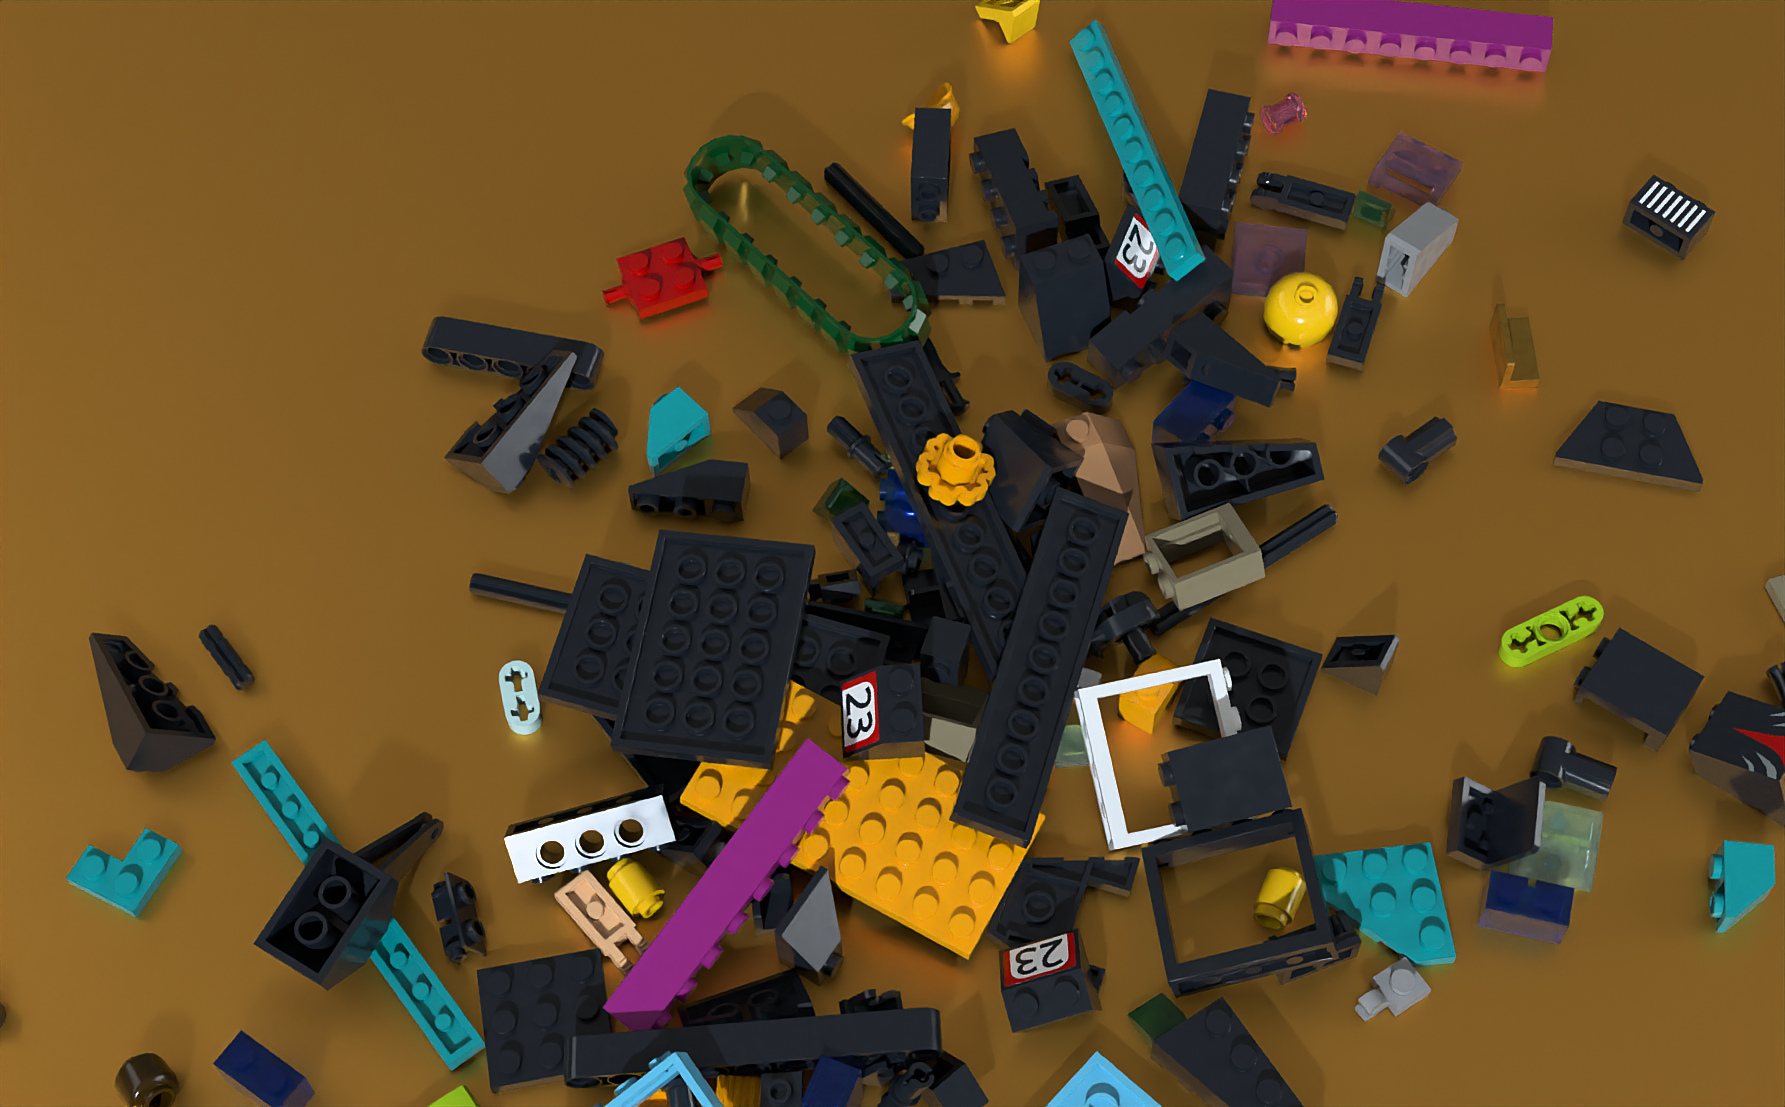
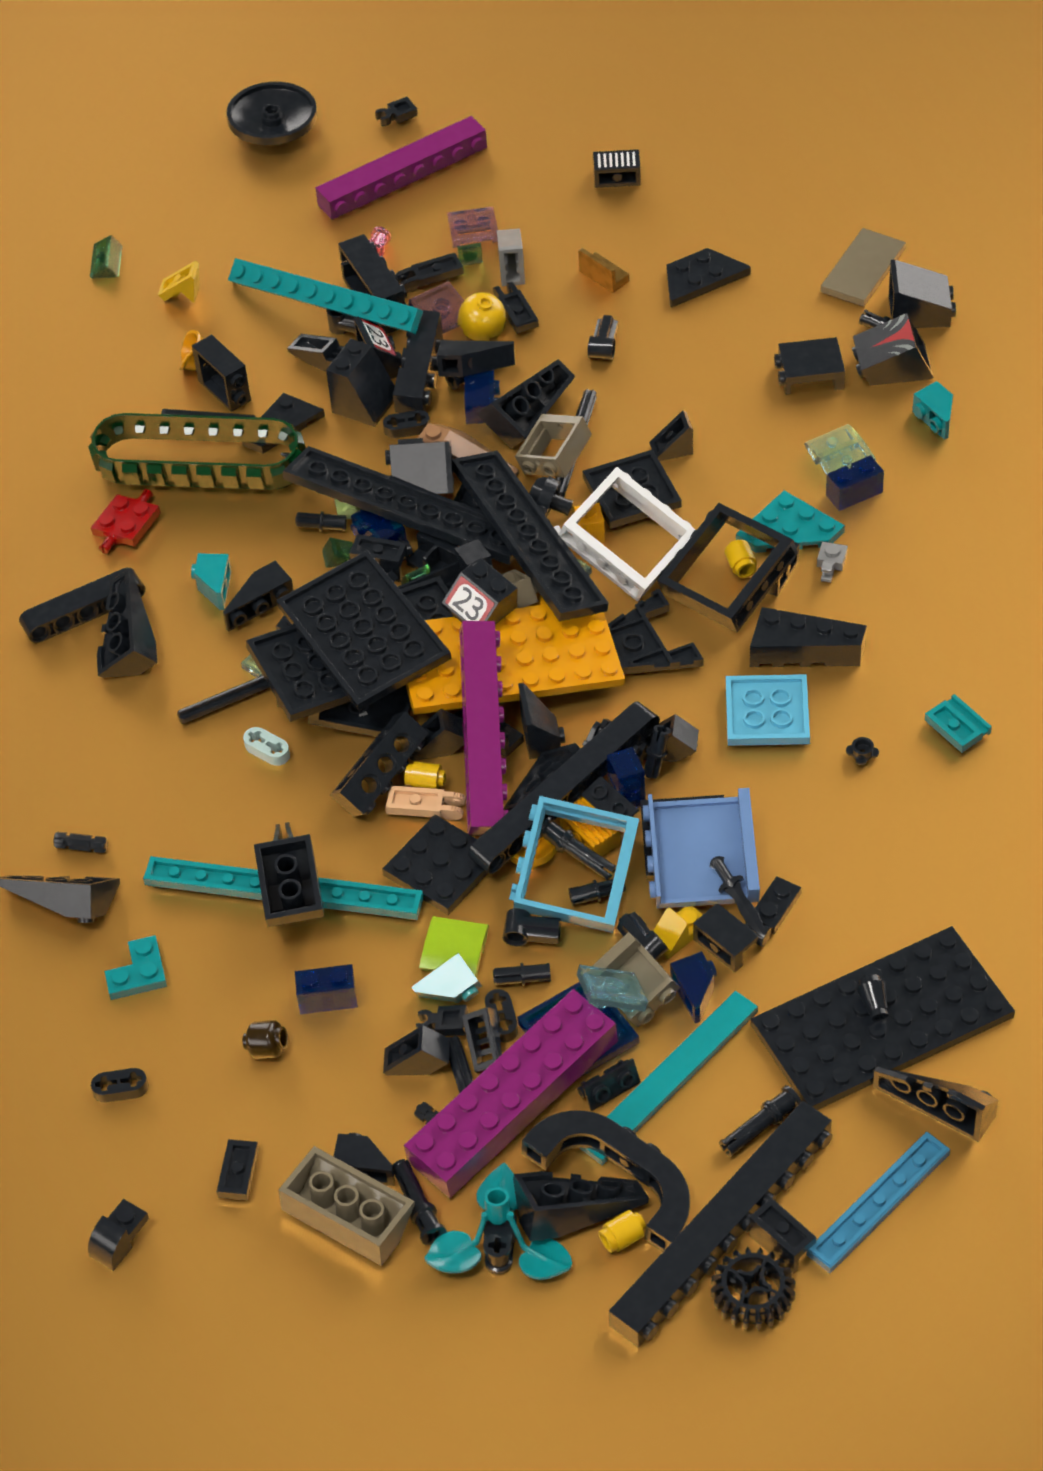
camera: 40 degrees left, 10 degrees down
black hinge [431,872,487,962] -> none
black piece [537,408,619,489] -> none
black slope [732,387,809,459] -> none
light orange plant [916,433,996,506] -> none
black wedge [969,128,1059,270] -> none
black slope [999,928,1102,1033] -> none
clear green slope [1127,993,1187,1049] -> none
black slope [1158,725,1292,834] -> none
black bracket [1446,776,1546,871] -> none
lime beam [1498,596,1604,667] -> none
black piece [1529,736,1617,802] -> none

